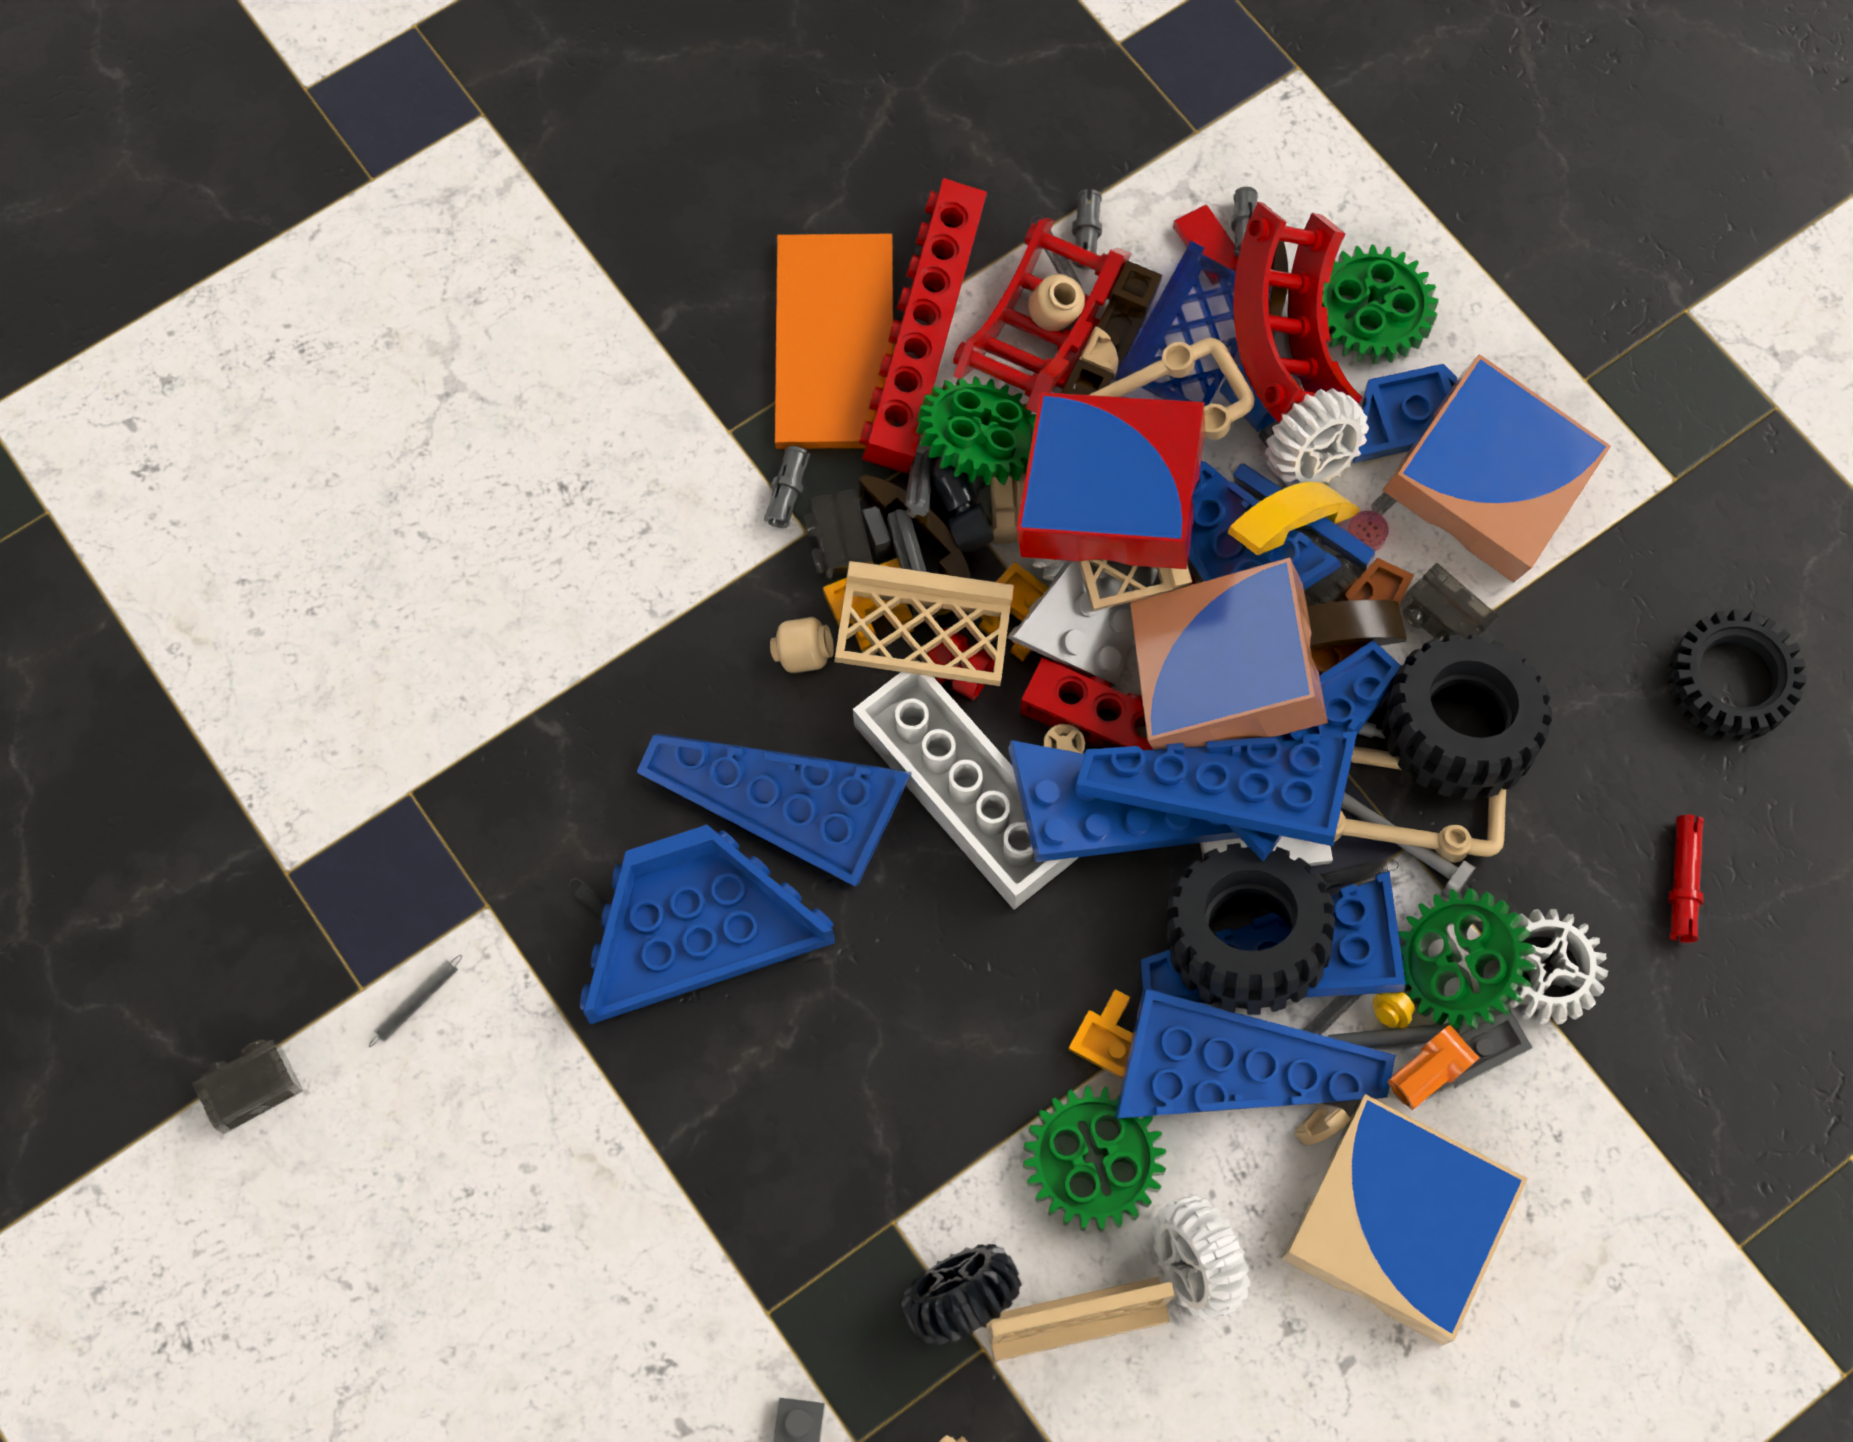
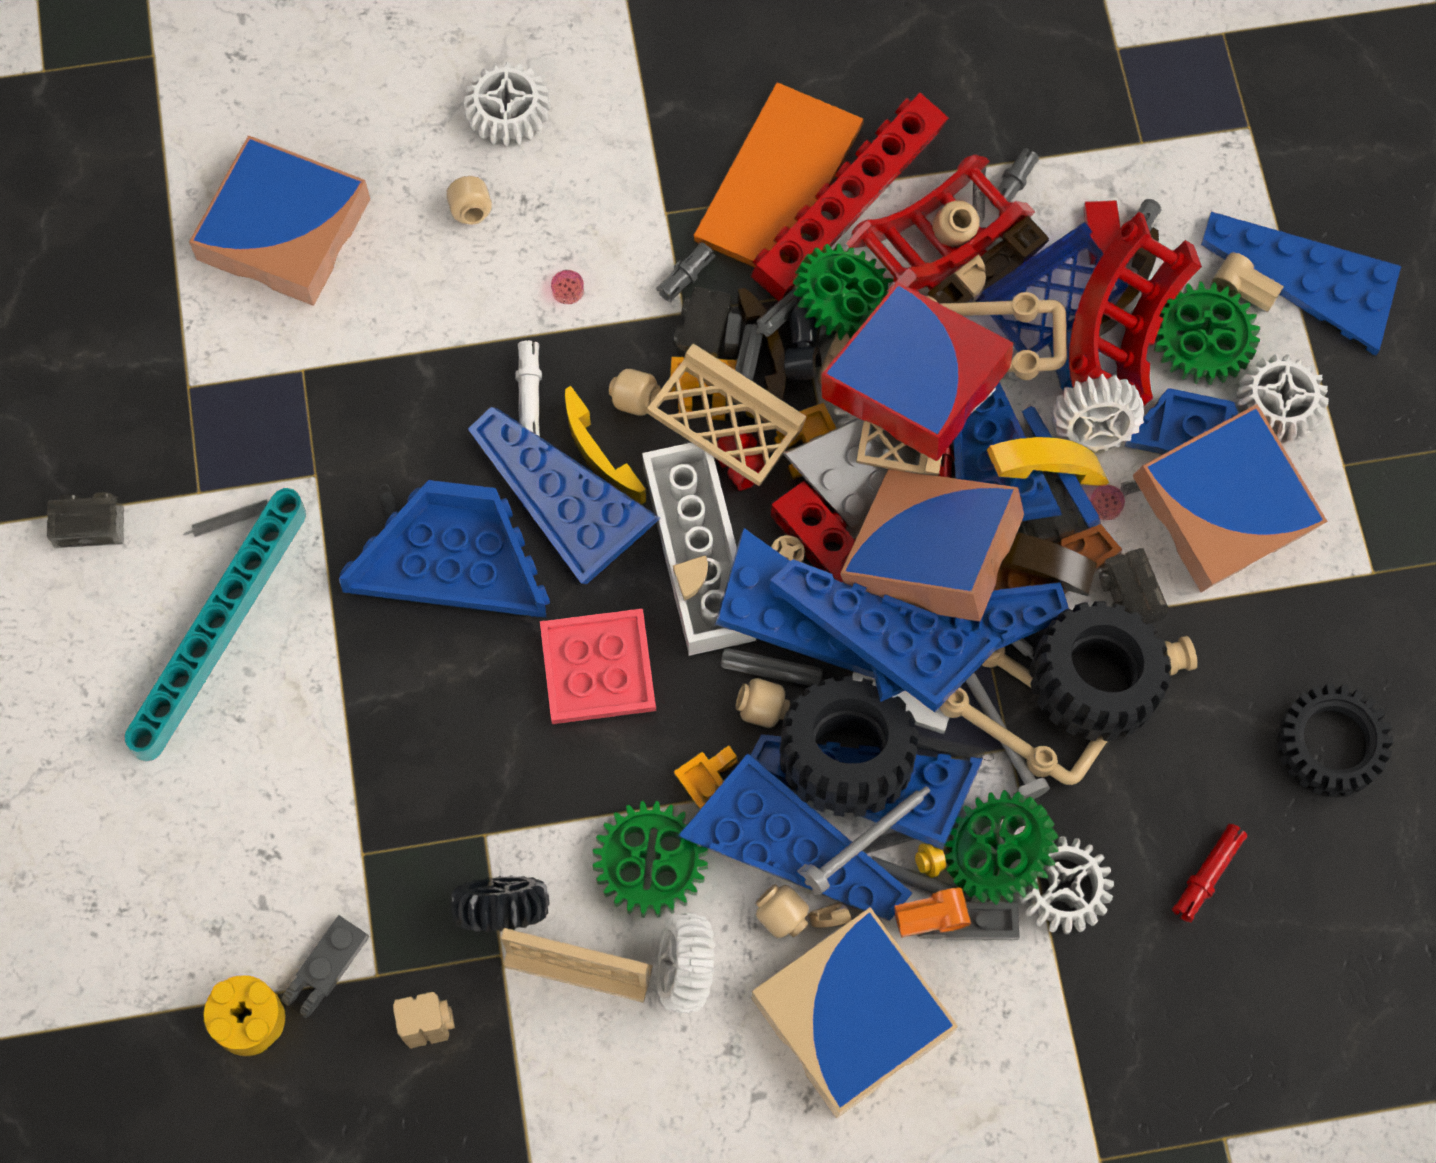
camera: 25 degrees right, 0 degrees up
none -> teal beam [125,488,306,761]
none -> tile [189,135,370,306]
none -> tan head [447,176,492,225]
none -> white gear [463,61,550,146]
none -> white pin [515,340,542,437]
none -> coral plate [540,609,656,724]
none -> clear pink tile [551,270,584,304]
none -> yellow slope [565,386,646,505]
none -> tan tile [673,555,708,601]
none -> dark grey axle [721,648,823,687]
none -> tan head [736,678,790,728]
none -> tan head [755,884,809,938]
none -> light grey piece [797,786,930,896]
none -> tan wheel [1164,636,1197,676]
none -> blue wing [1201,211,1401,356]
none -> tan piece [1212,253,1284,312]
none -> white gear [1236,353,1329,443]

